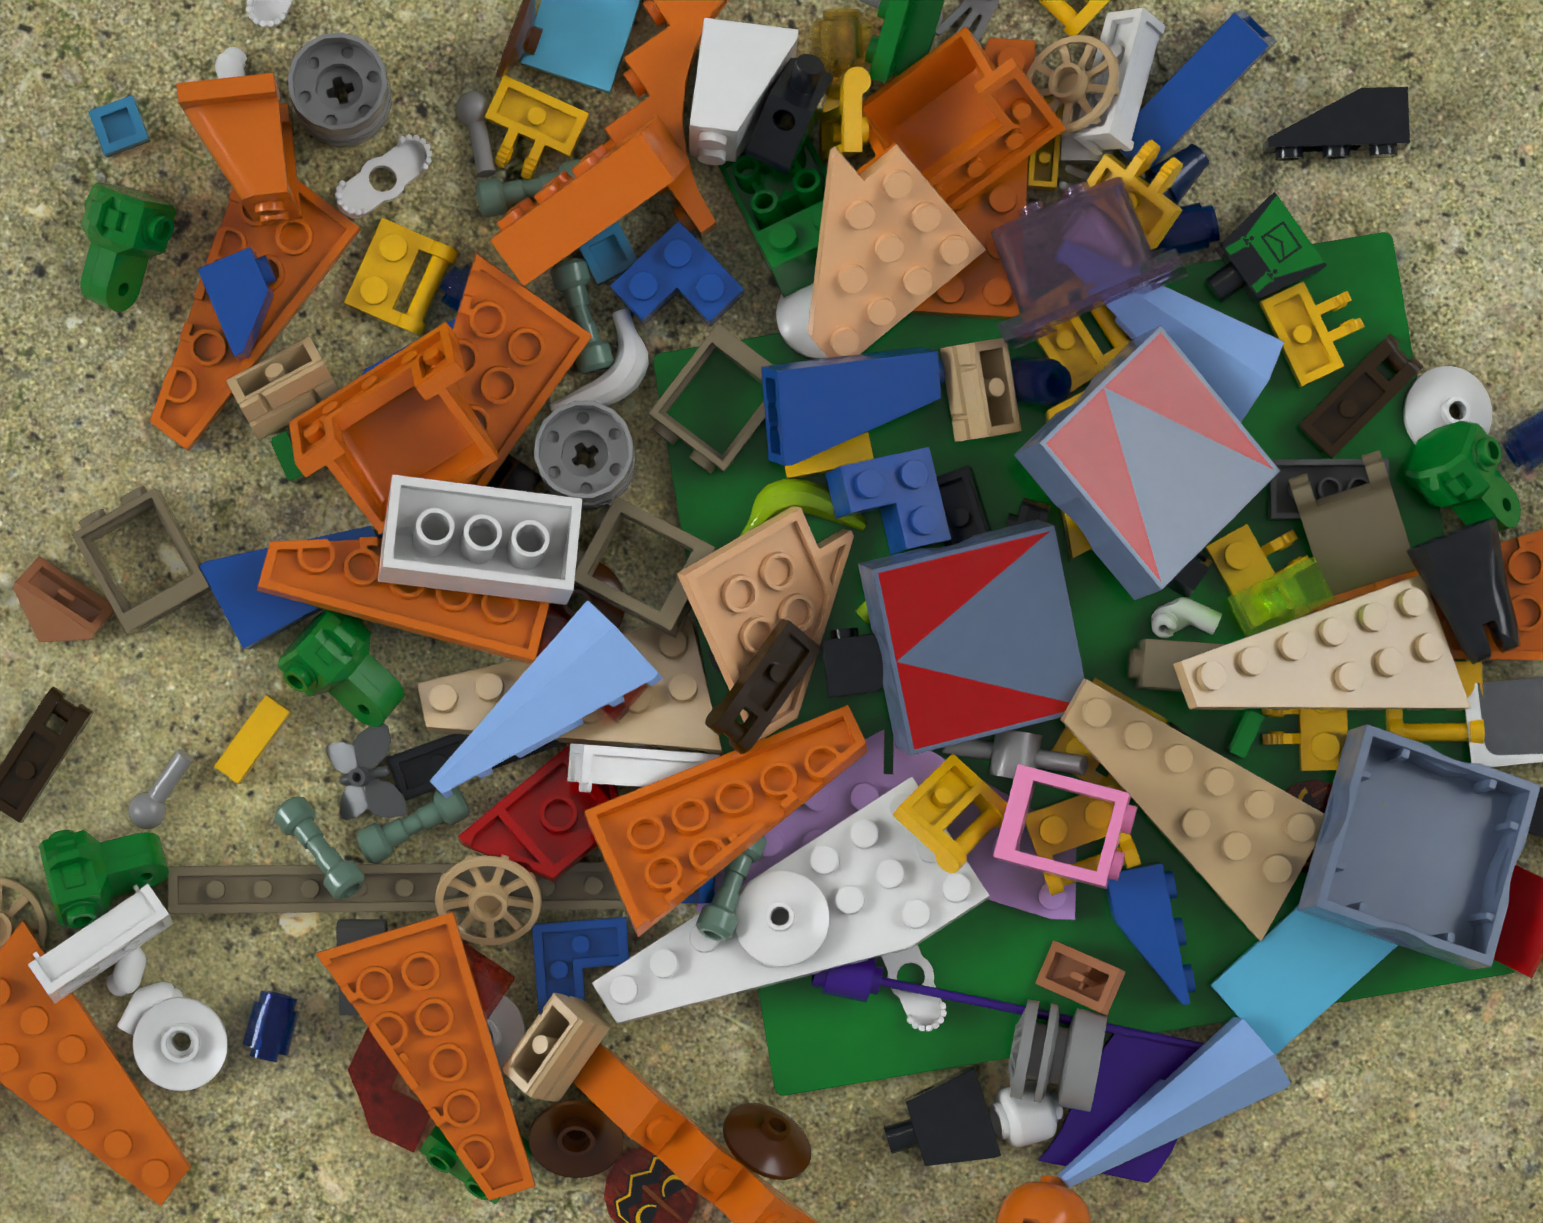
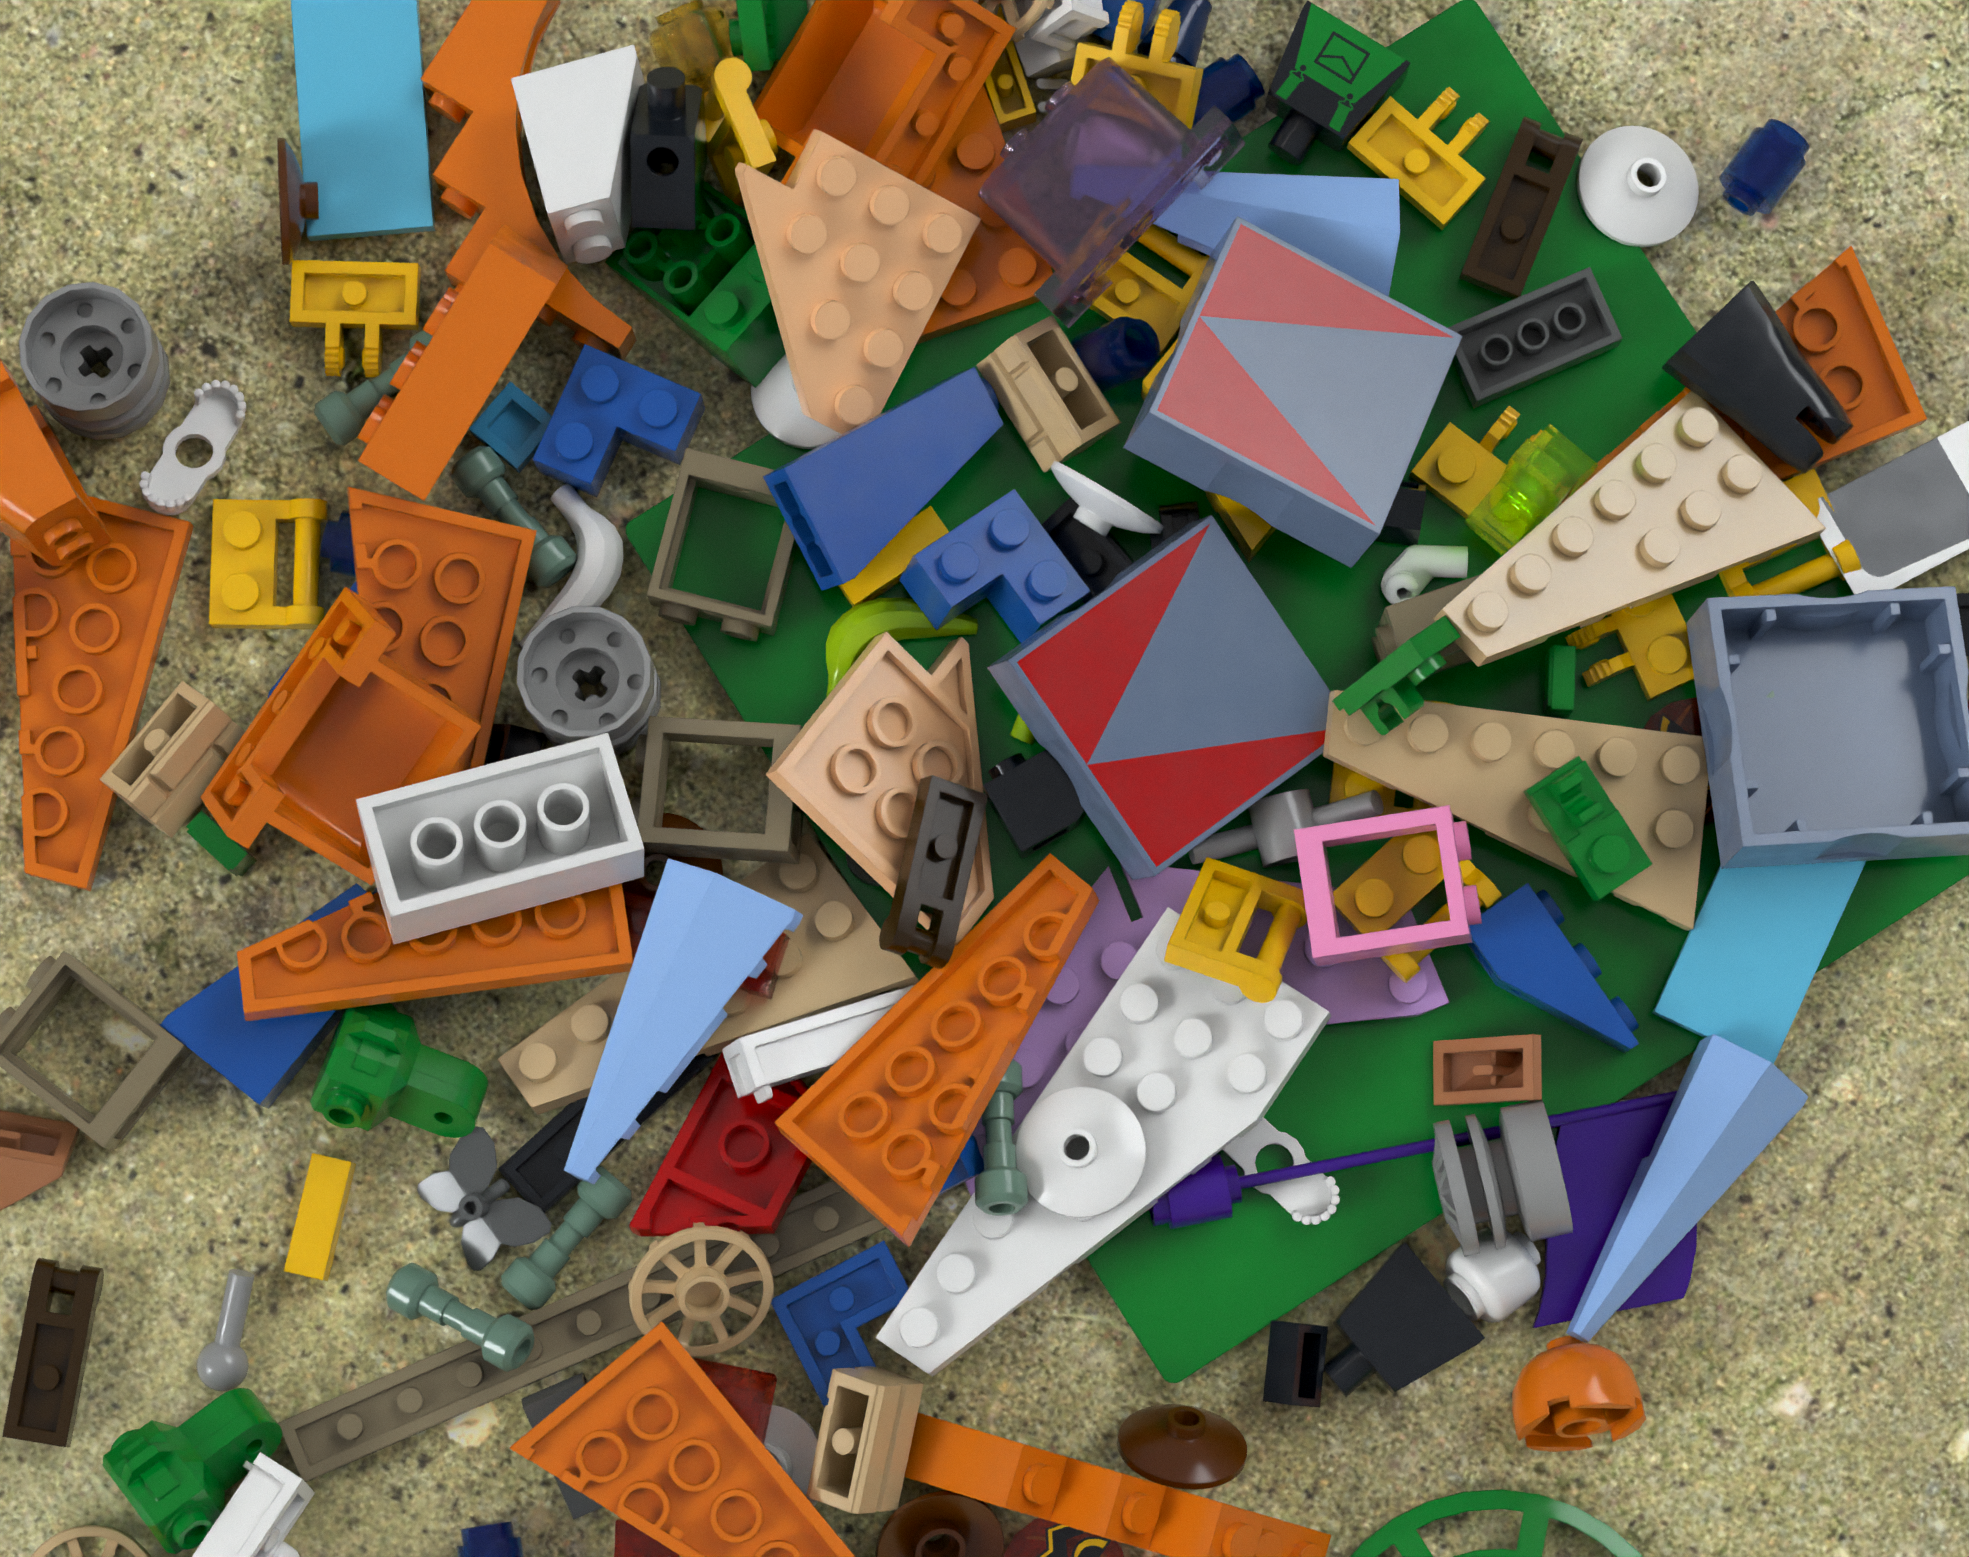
camera: 20 degrees left, 5 degrees down
blue slope [198,247,277,361] -> none
light grey bar [456,91,496,177] -> none
dark tan flag [1288,450,1416,598] -> none
green piece [1404,421,1521,532] -> none
none -> white dish [1050,461,1164,537]
none -> black piece [1263,1320,1328,1408]
none -> green plate [1332,615,1461,735]
none -> green plate [1523,756,1652,901]

